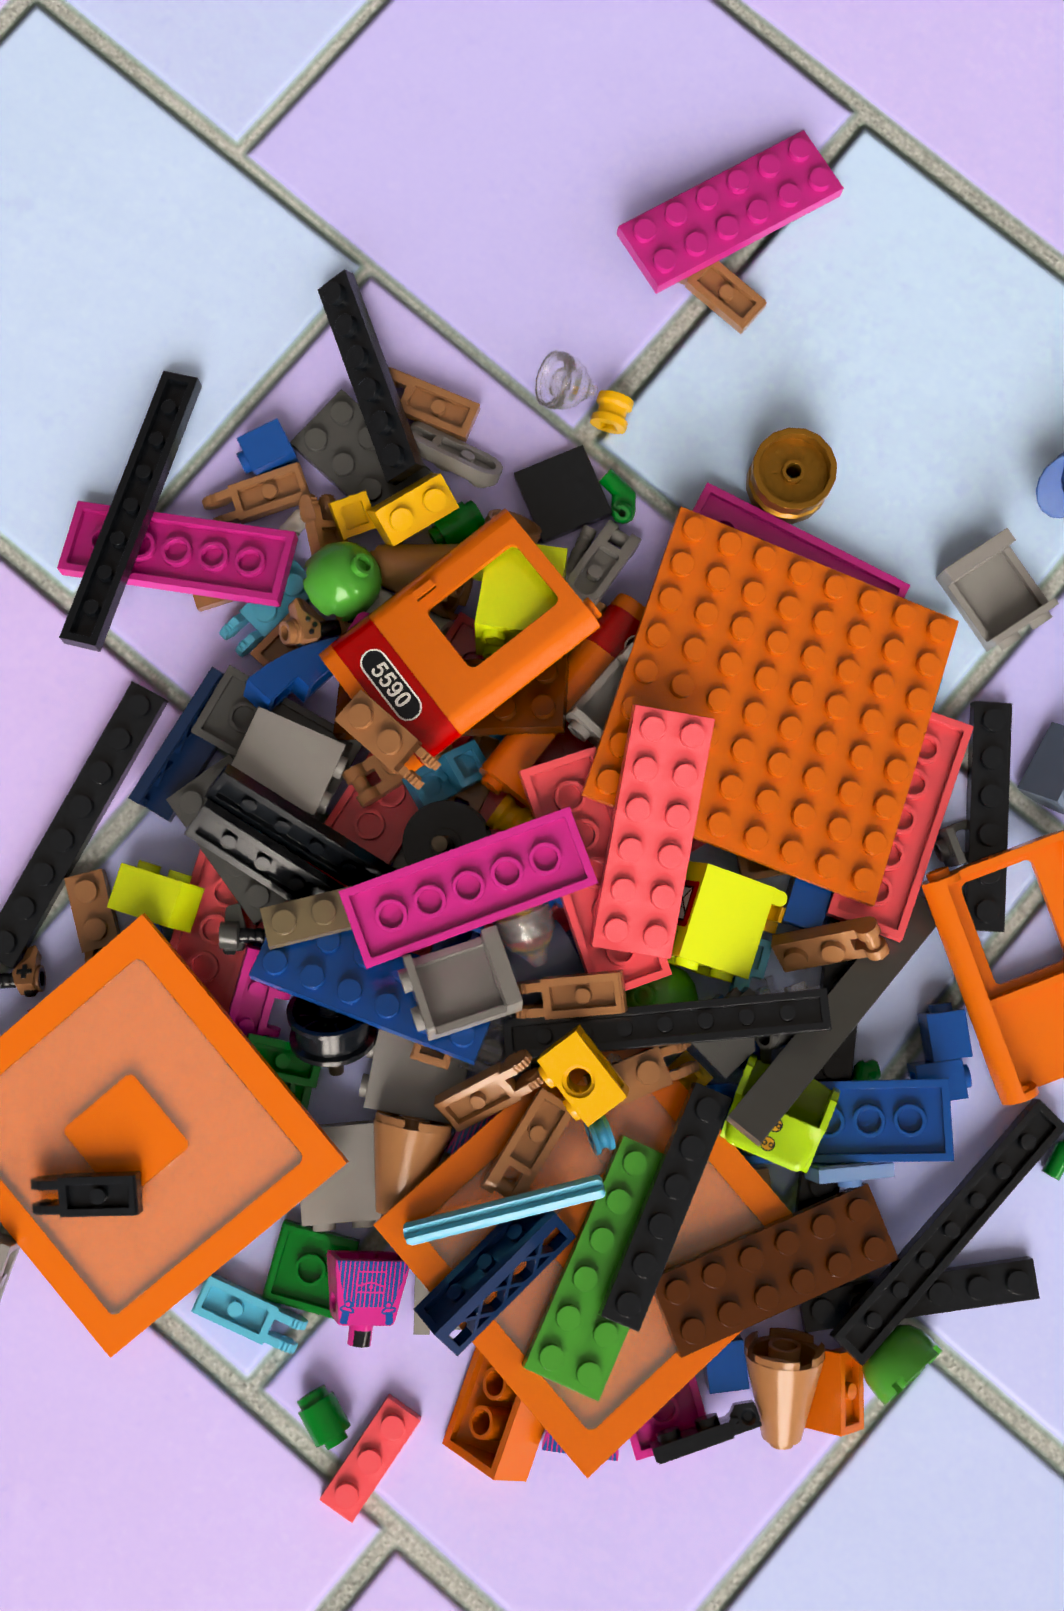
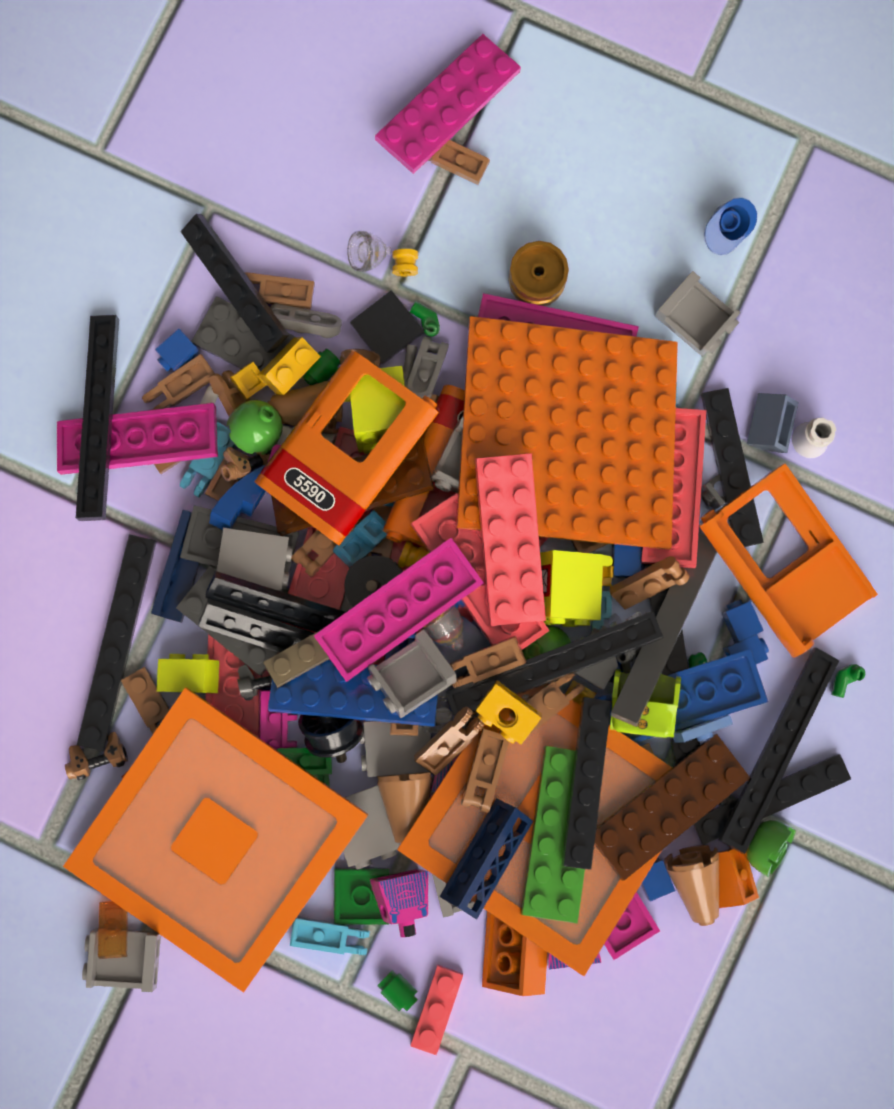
camera: 20 degrees left, 0 degrees up
black hinge [30,1171,143,1218] -> none
medium nougat hinge [334,689,441,790] -> none
medium azure axle [403,1175,605,1246] -> none
dark azure bush [584,1115,616,1156] -> none
black hinge [650,1399,762,1465] -> none

